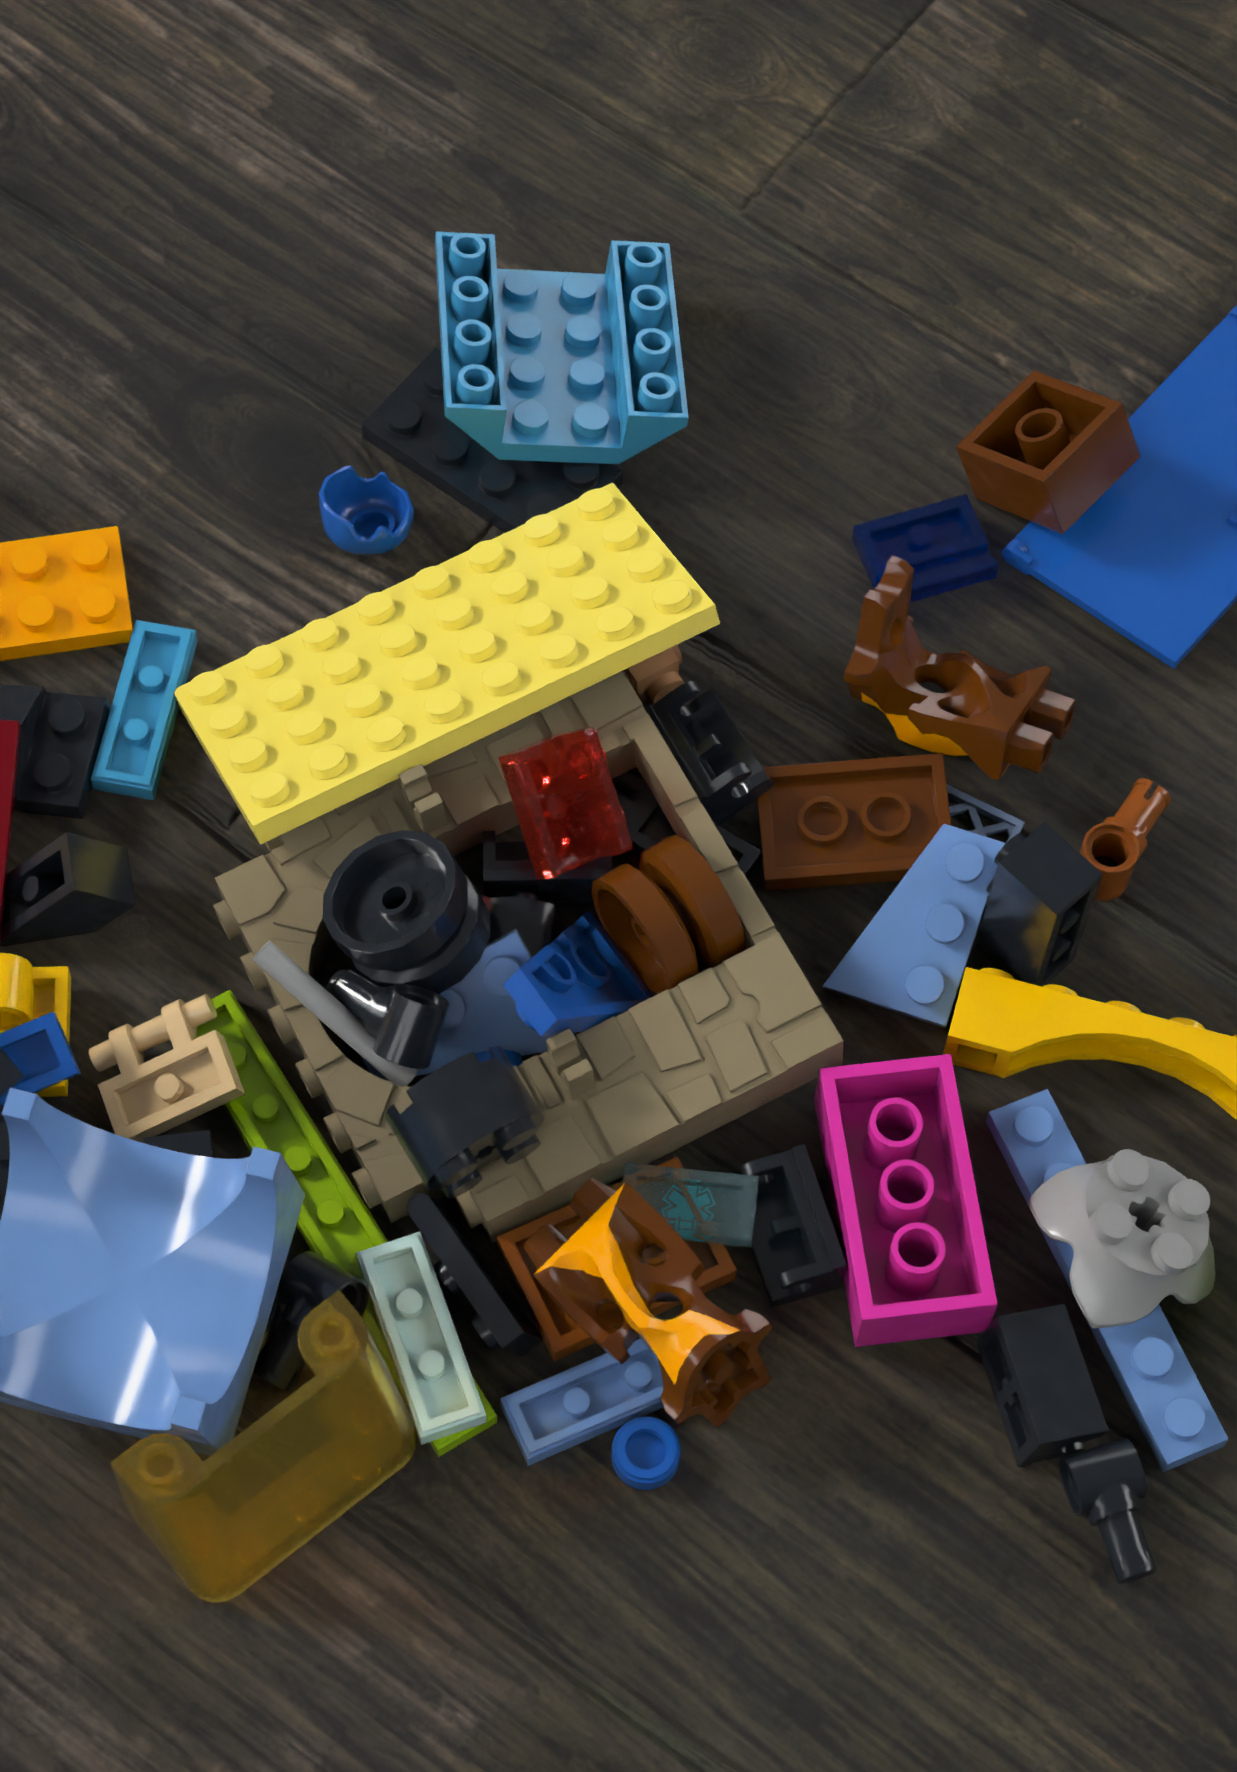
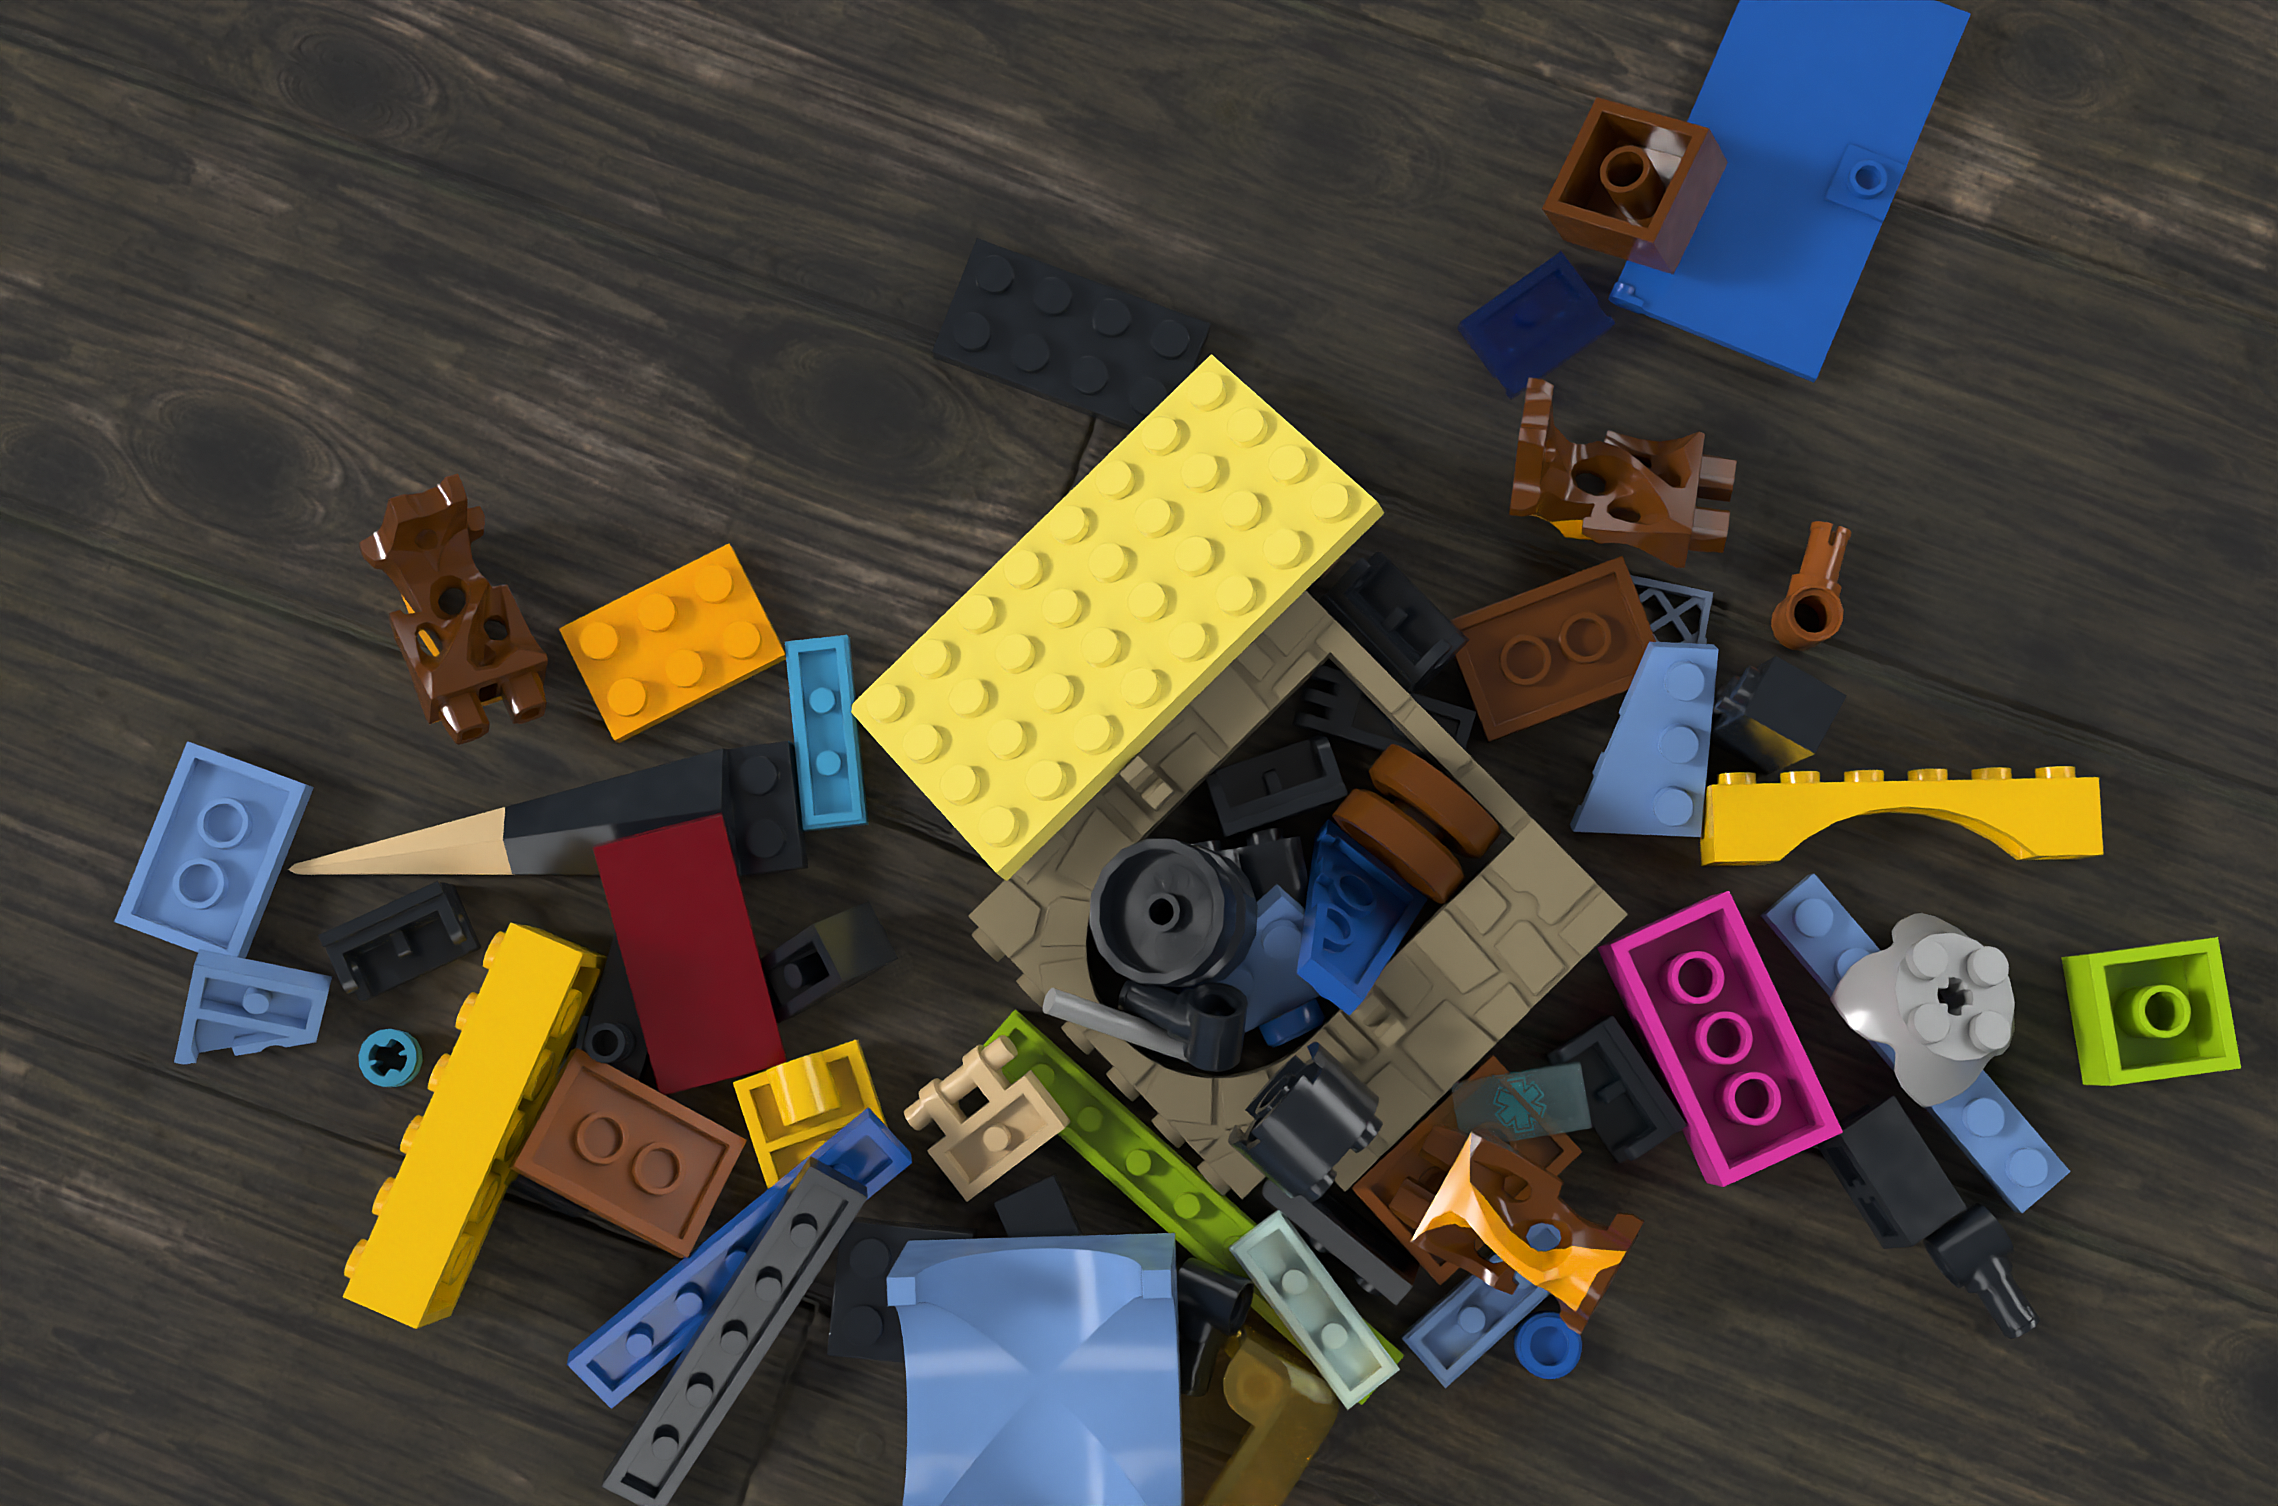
camera: 15 degrees left, 20 degrees up
blue hair [319,465,414,555] -> none
dark azure slope [435,231,689,464] -> none
clear red bracket [498,727,632,880] -> none

